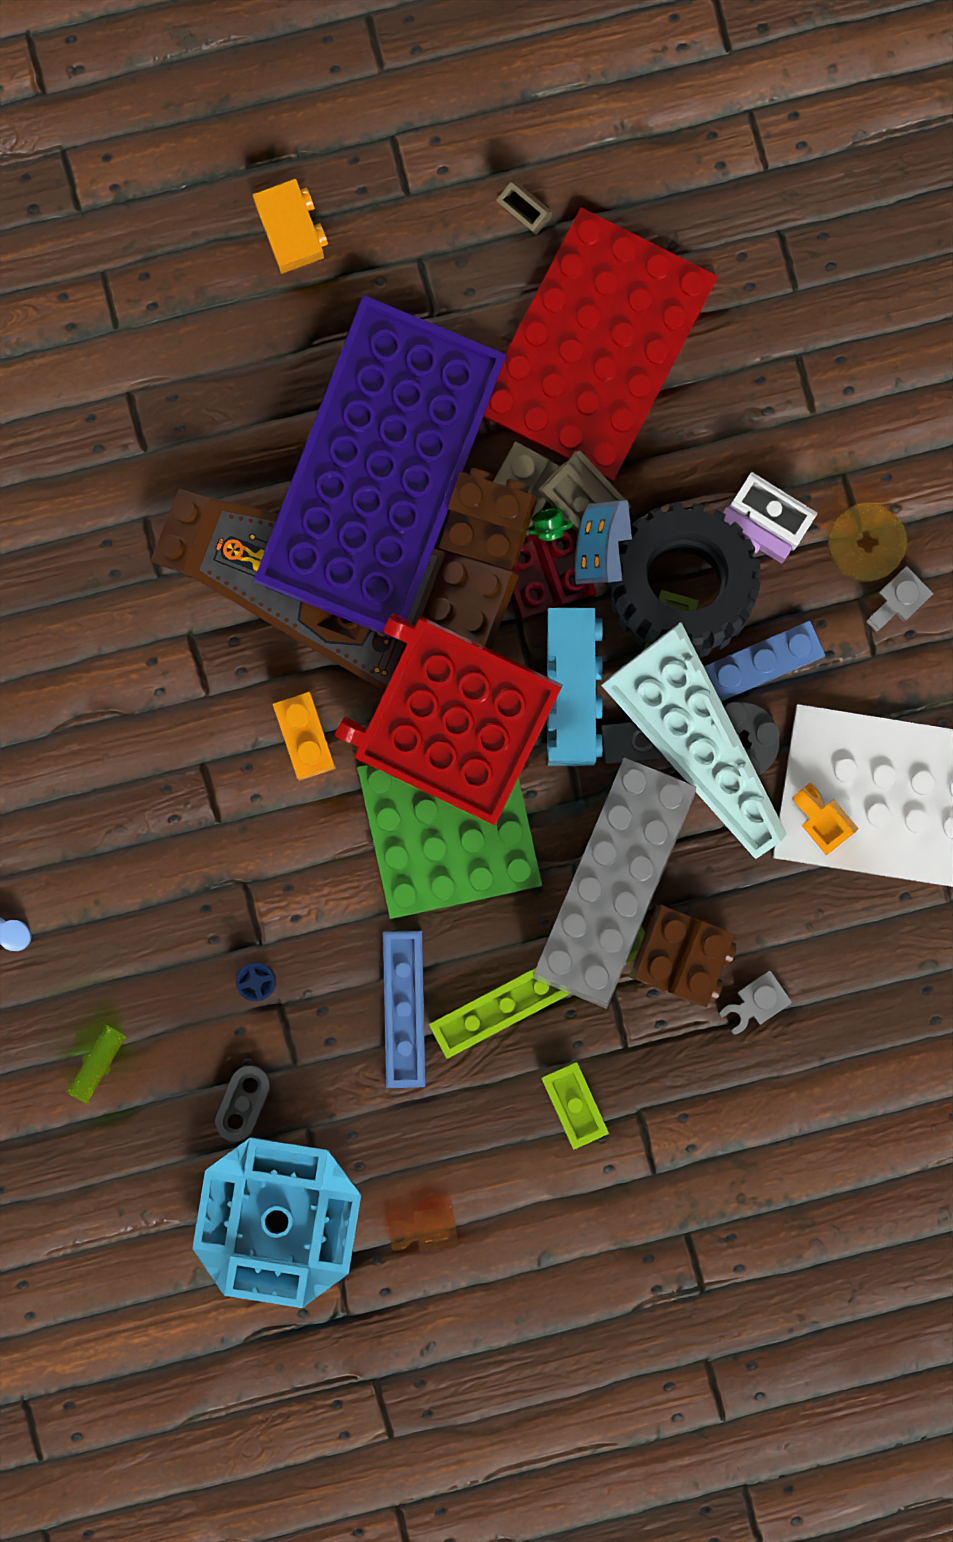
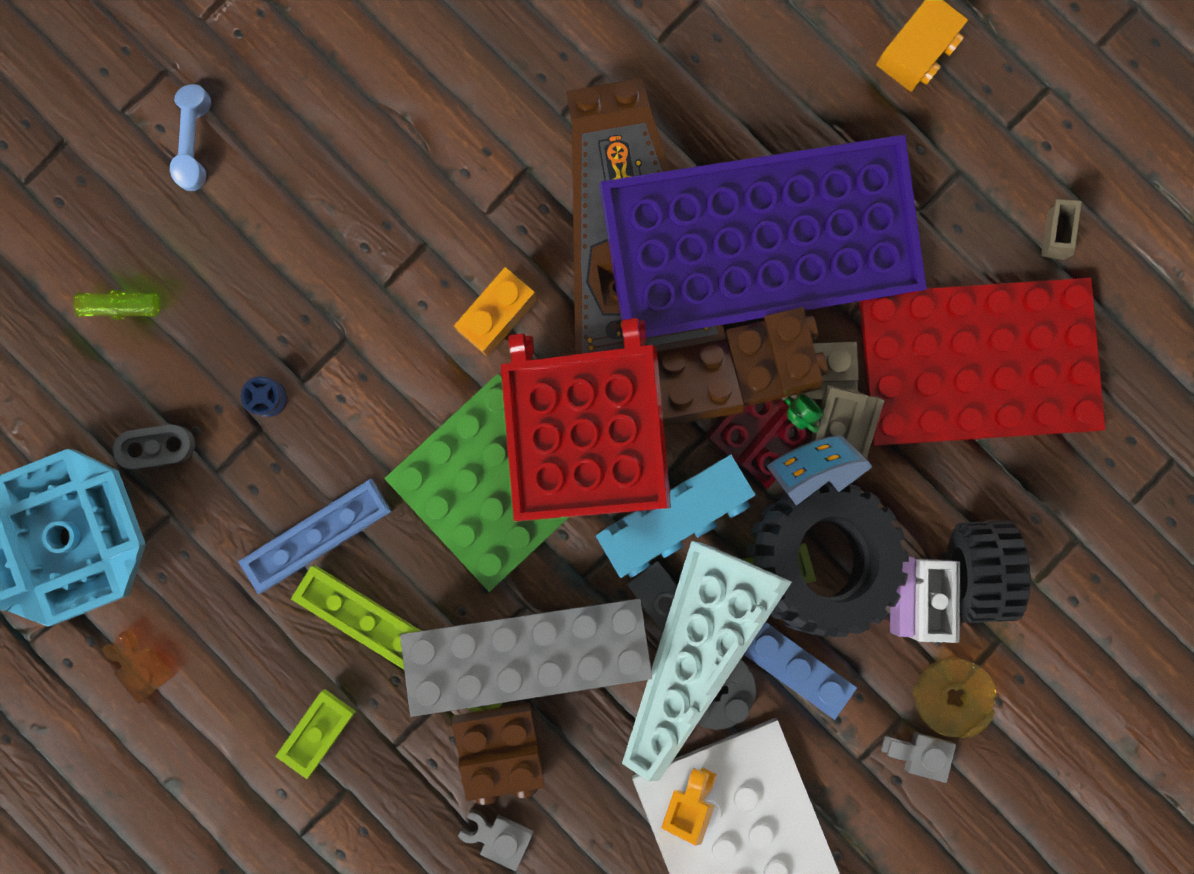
camera: 65 degrees right, 0 degrees up
none -> black tyre [947,520,1031,623]

